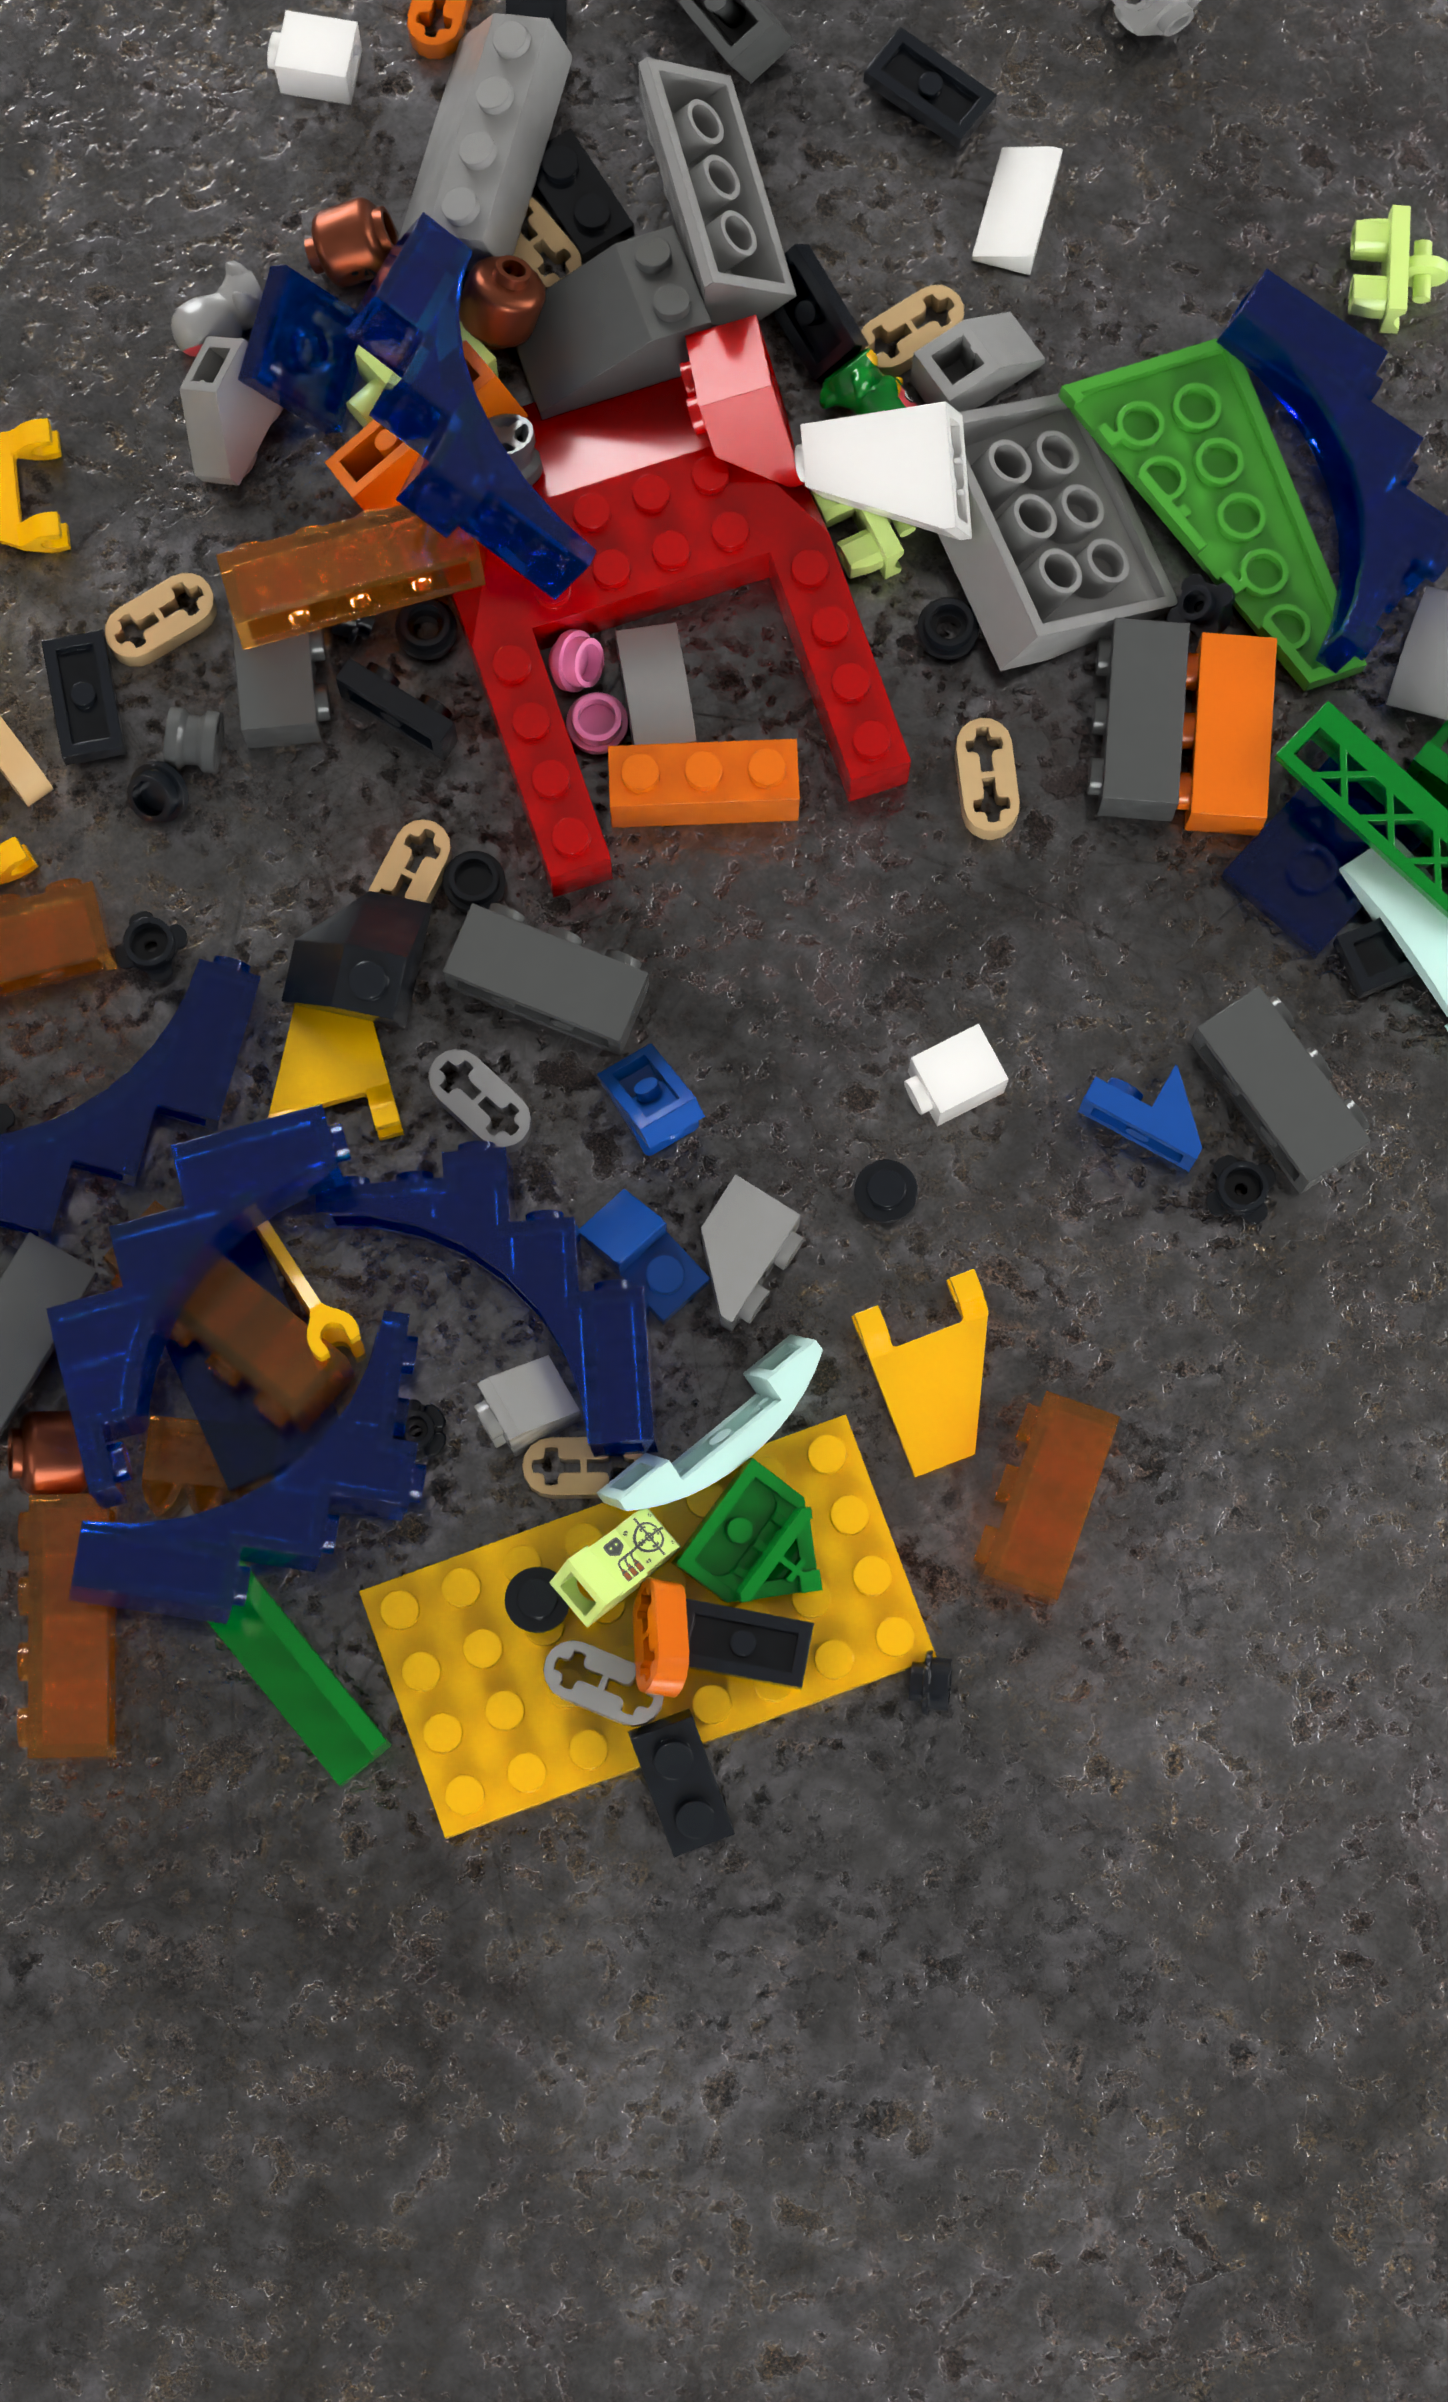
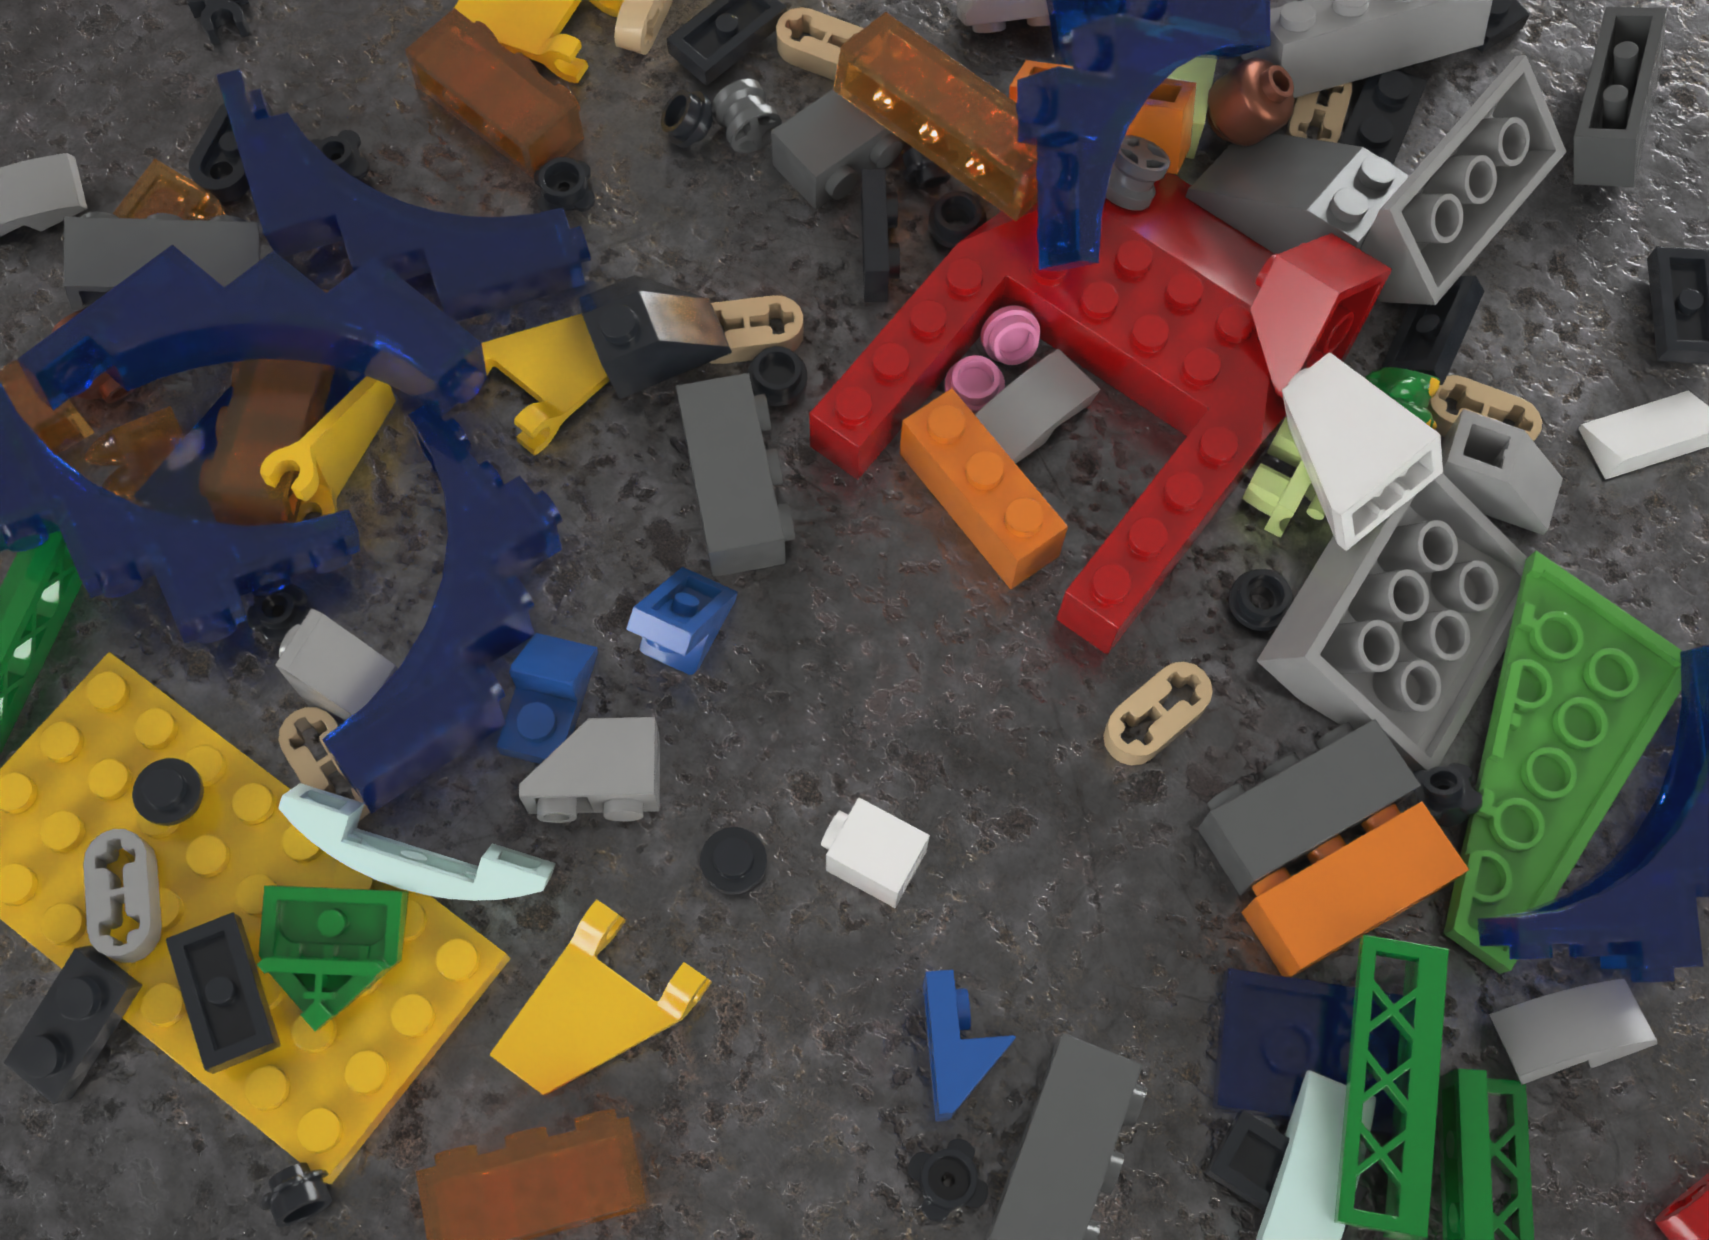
camera: 55 degrees right, 10 degrees down
light grey beam [428,1049,532,1154] -> none
yellowish green leg [549,1508,681,1628] -> none
orange beam [633,1578,689,1698] -> none

